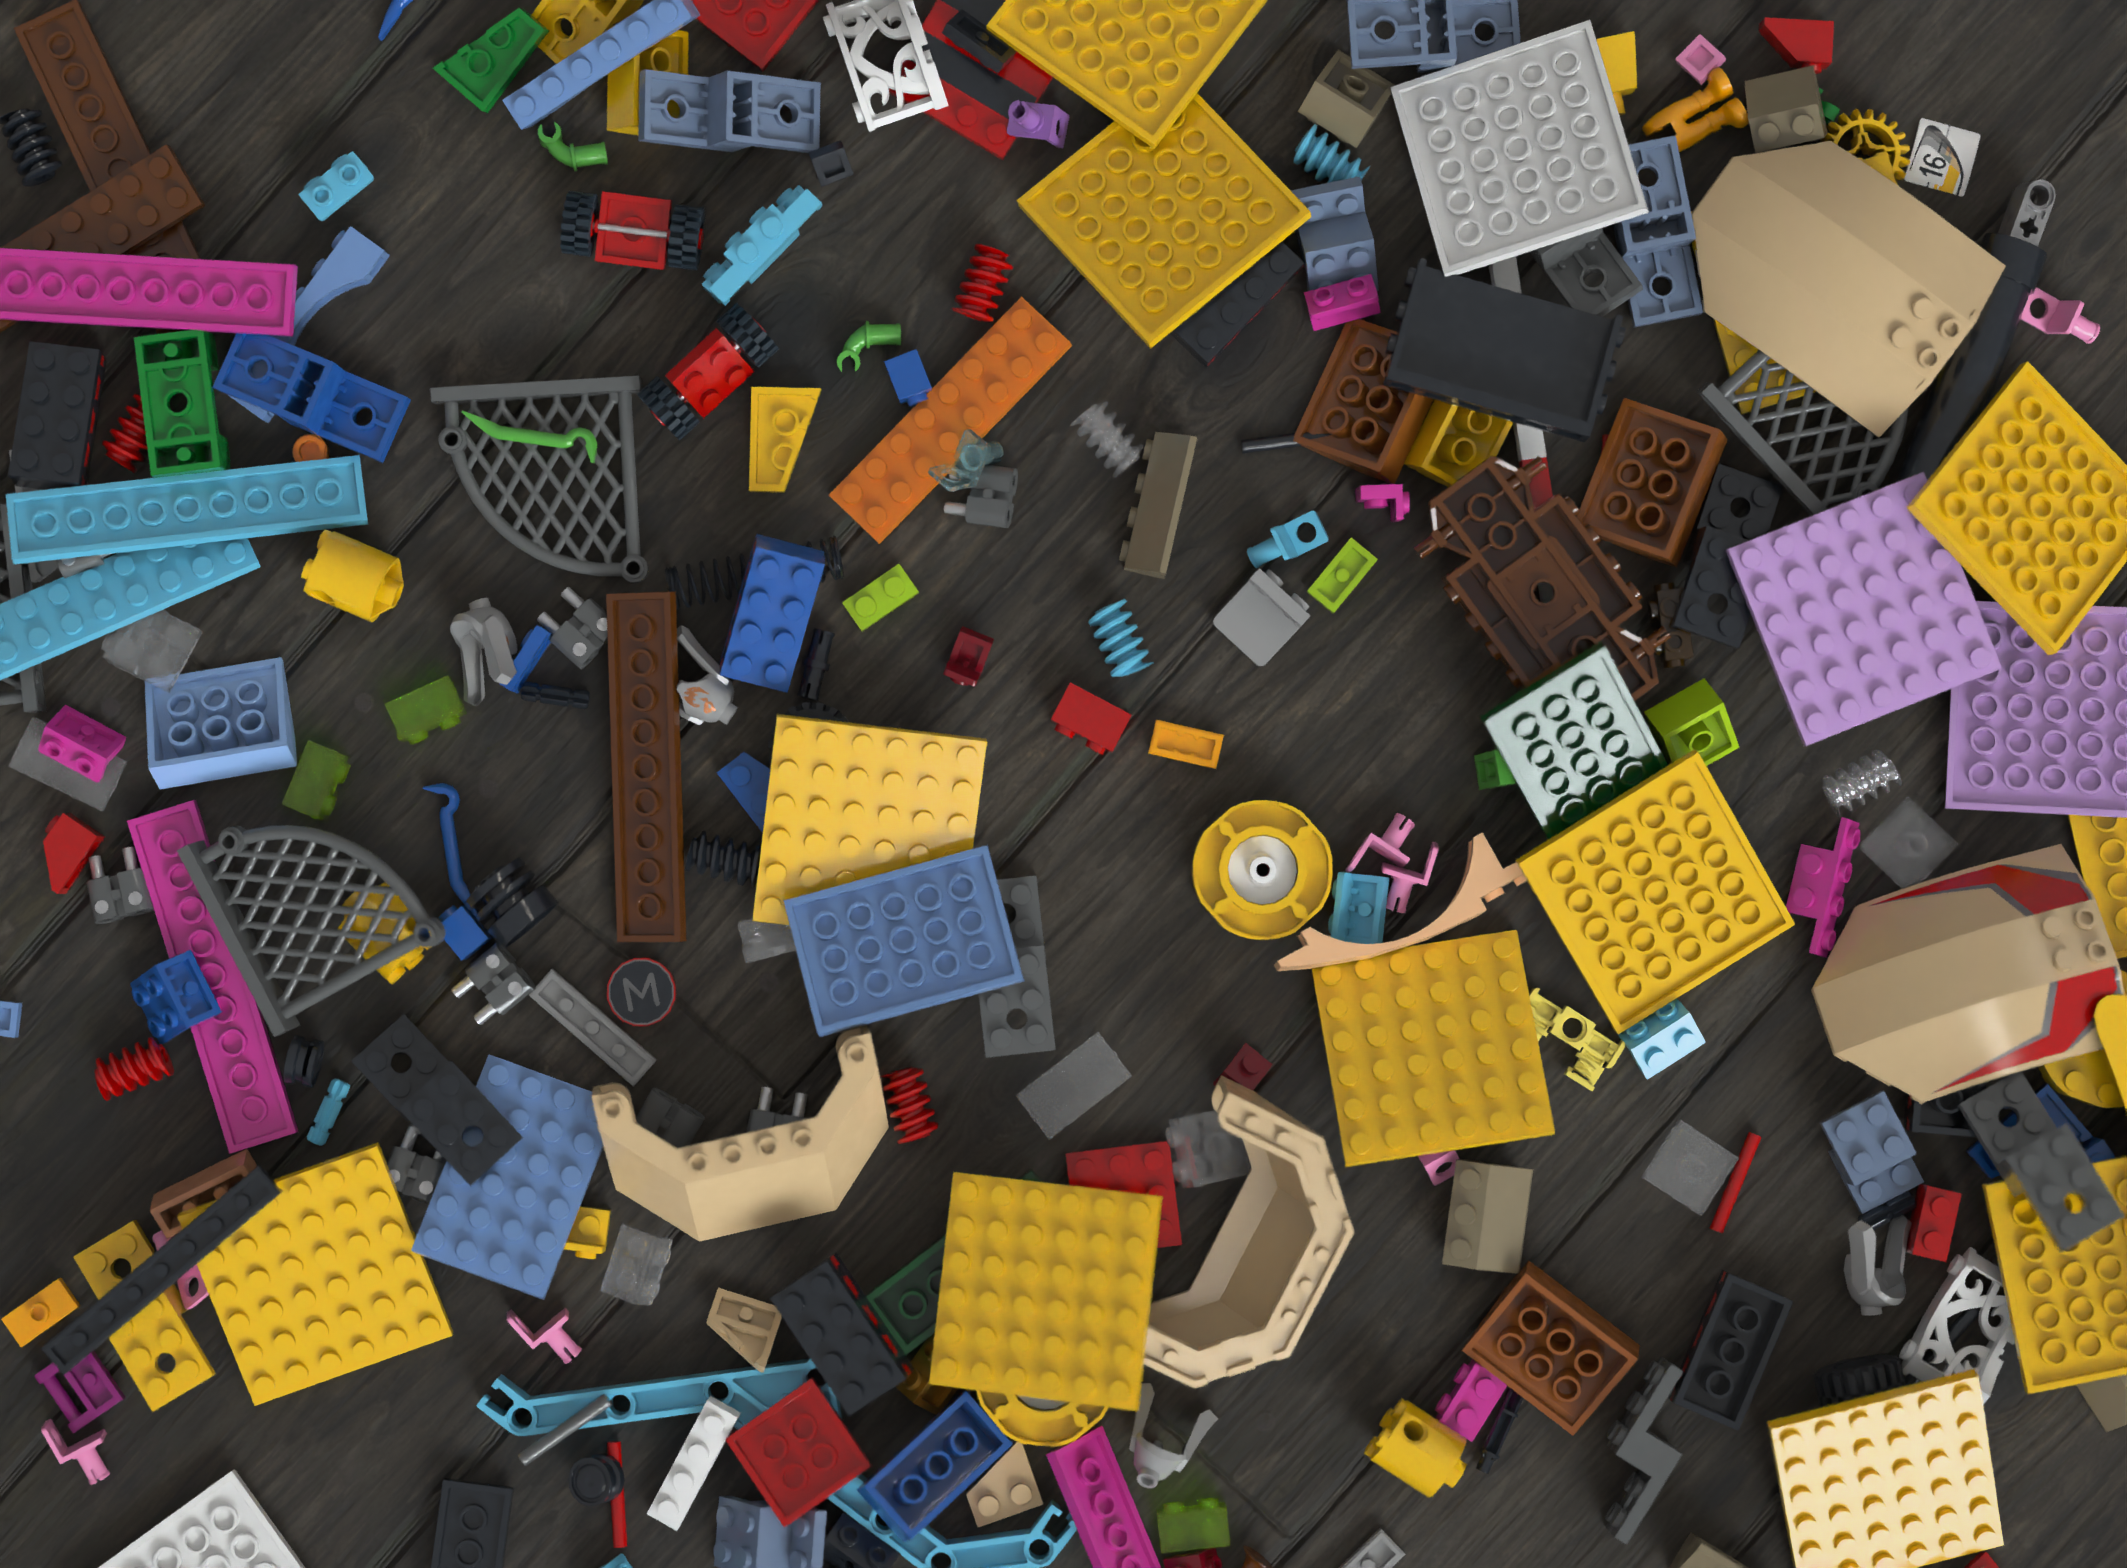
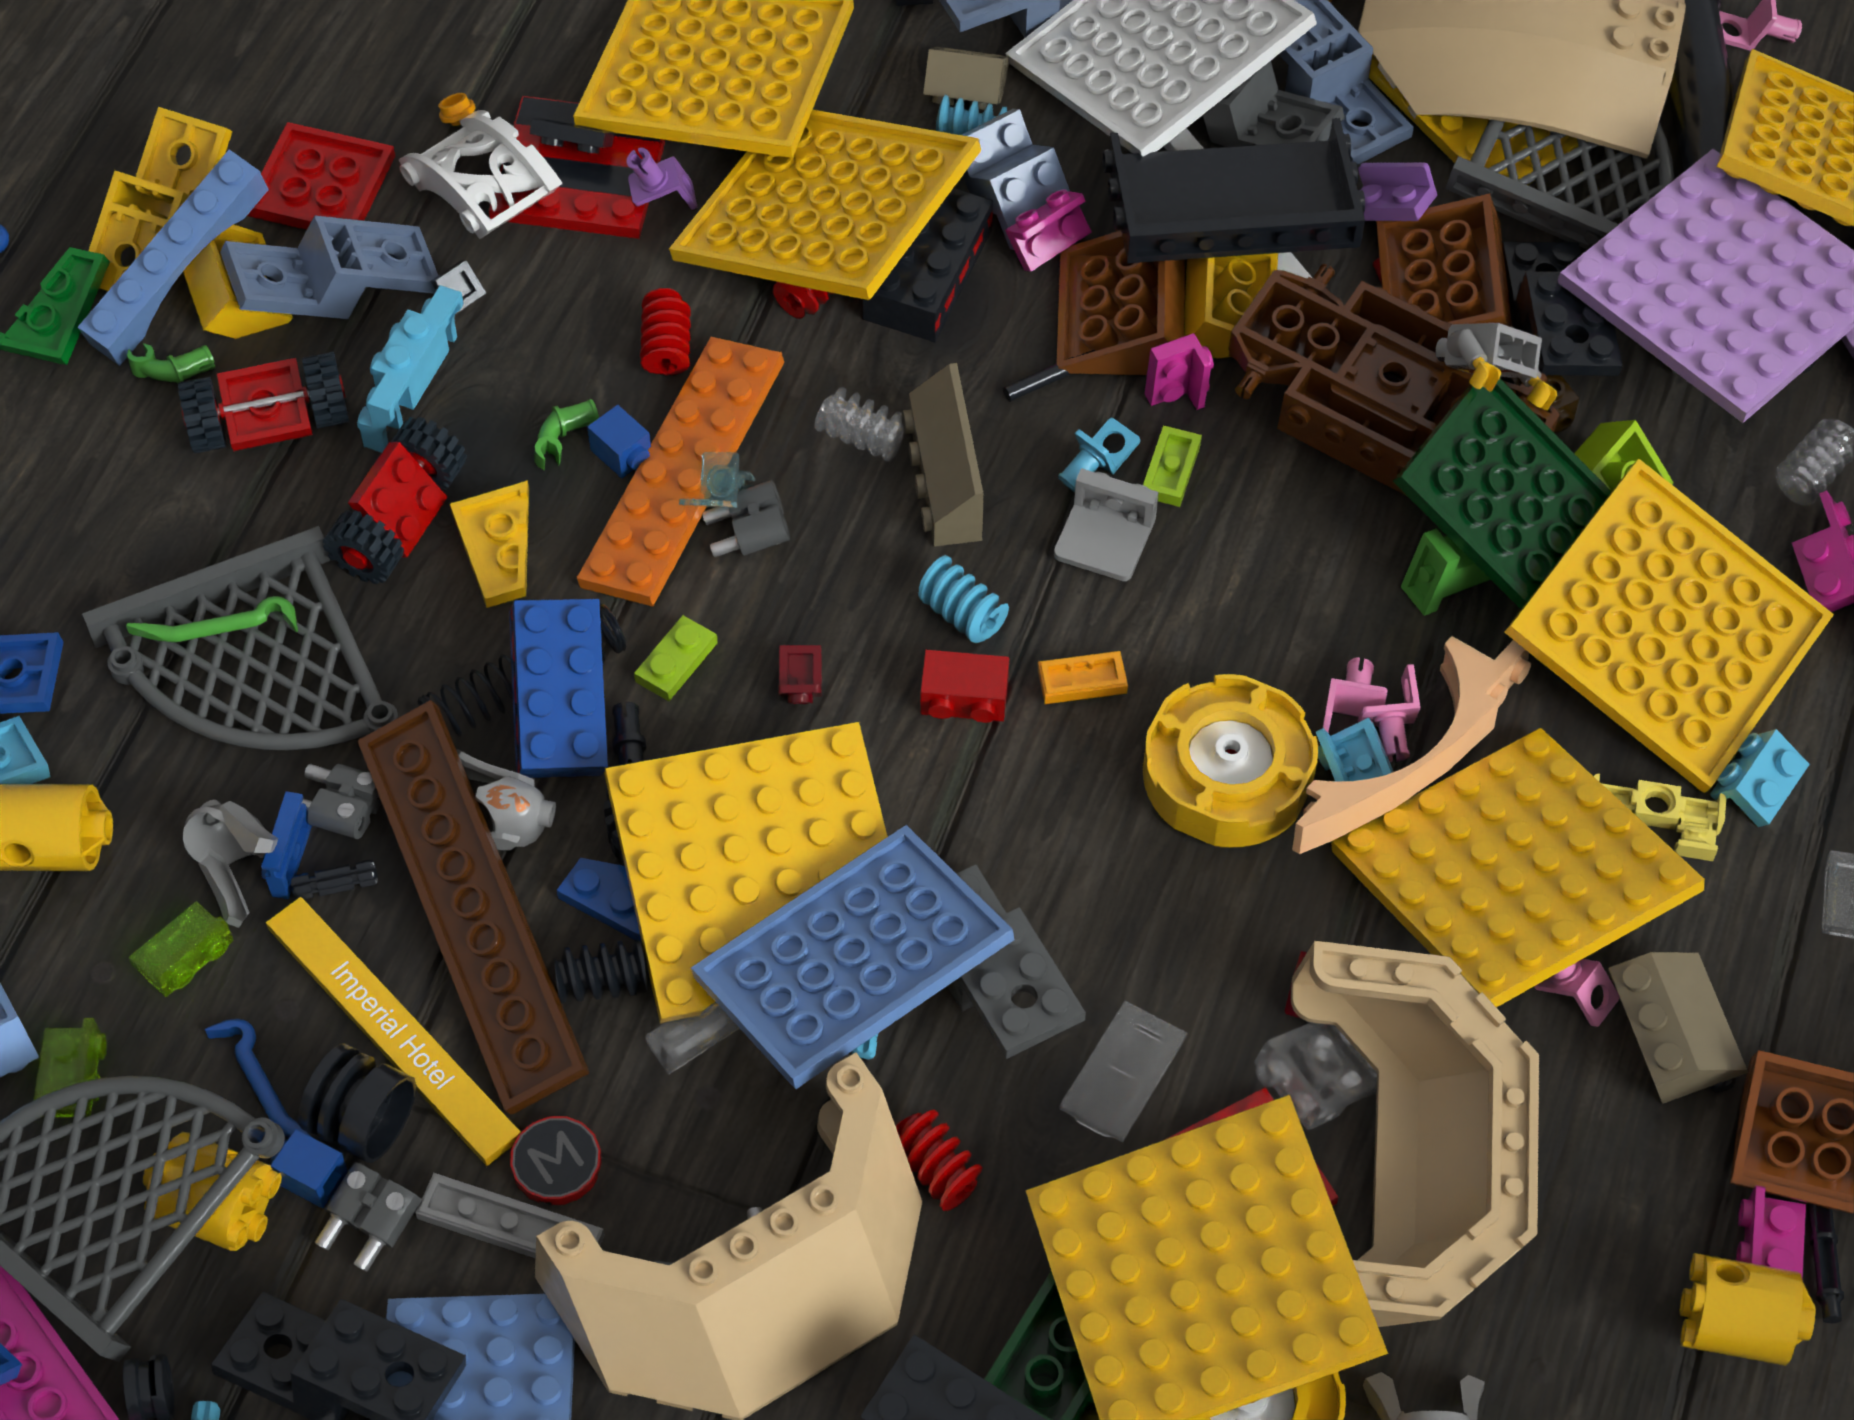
camera: 20 degrees left, 30 degrees down
none -> yellow tile [266,897,521,1166]
none -> medium lavender bracket [1358,162,1437,221]
none -> light grey torso [1436,323,1557,411]

